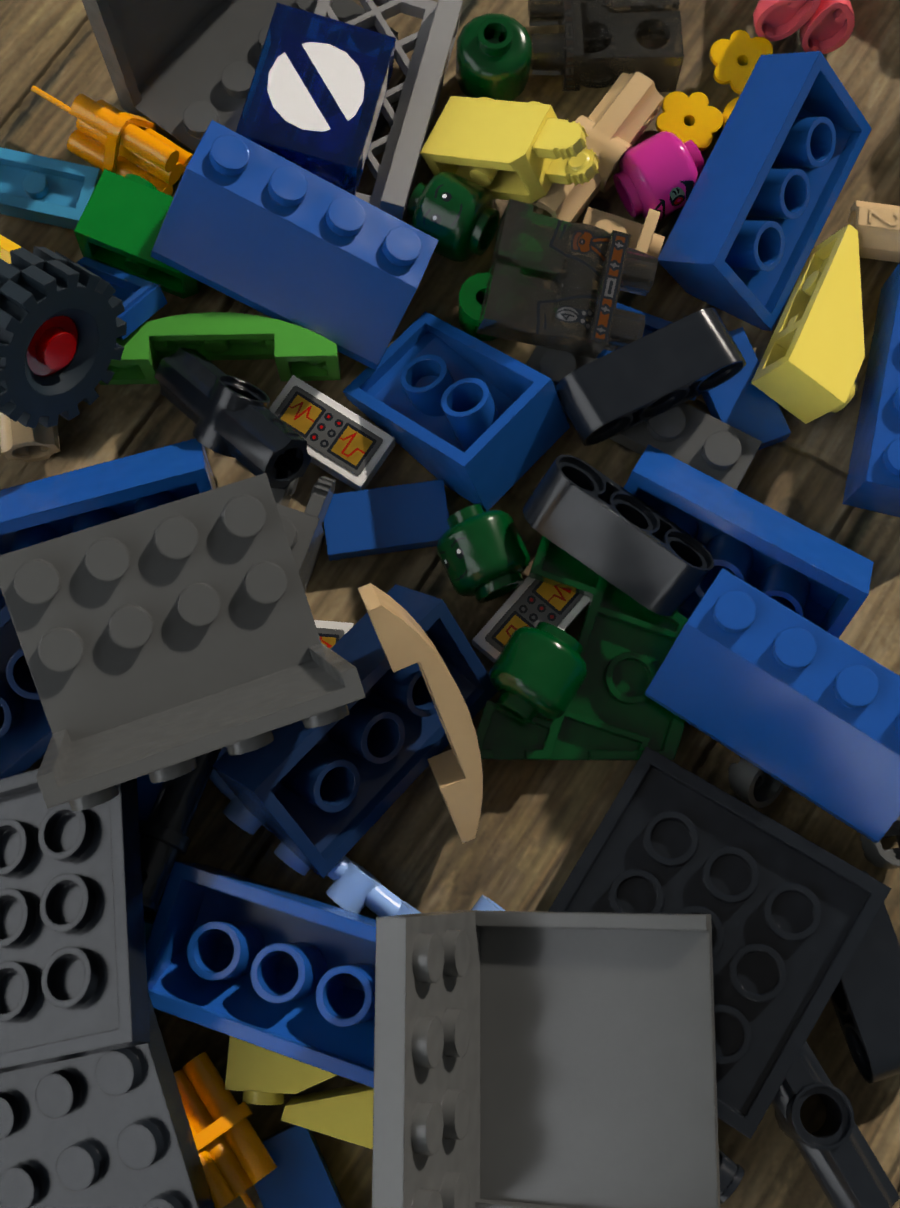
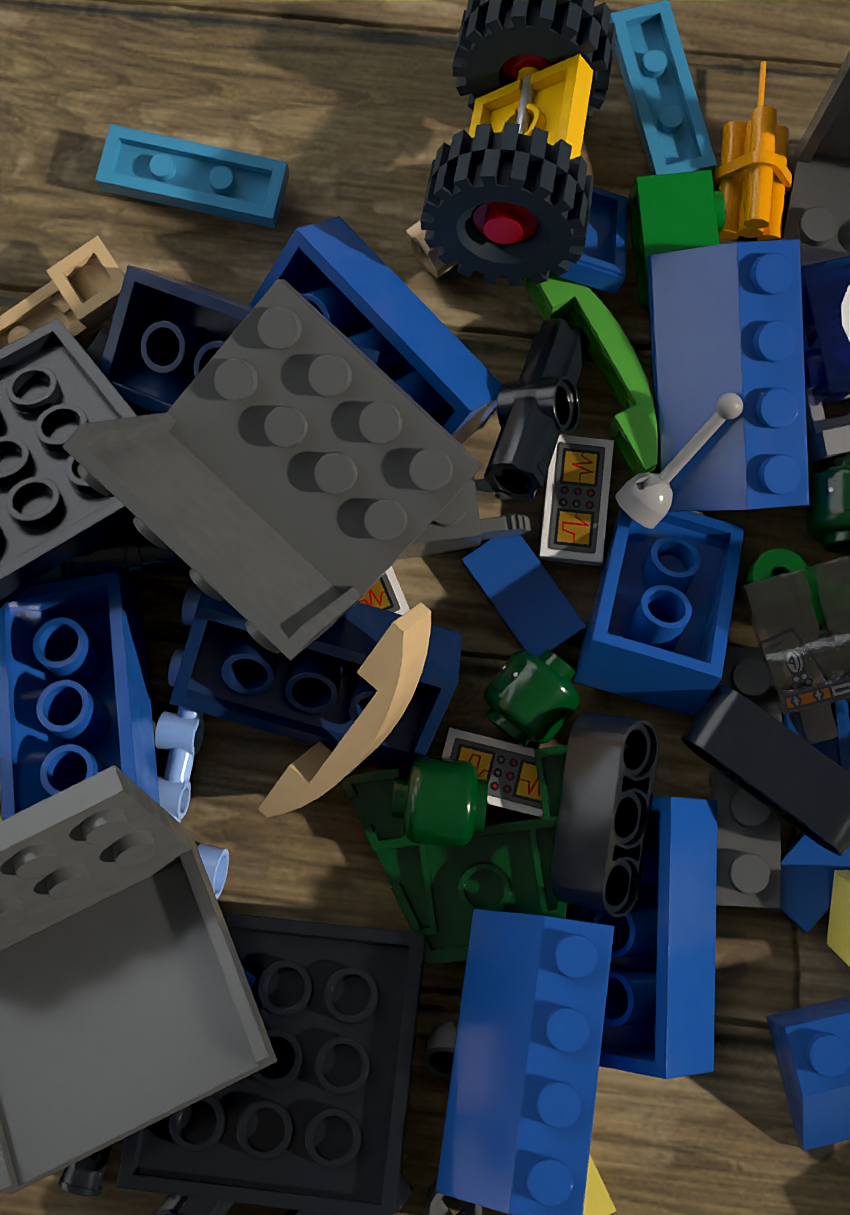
camera: 70 degrees right, 5 degrees up
none -> light grey hinge [615,393,743,529]

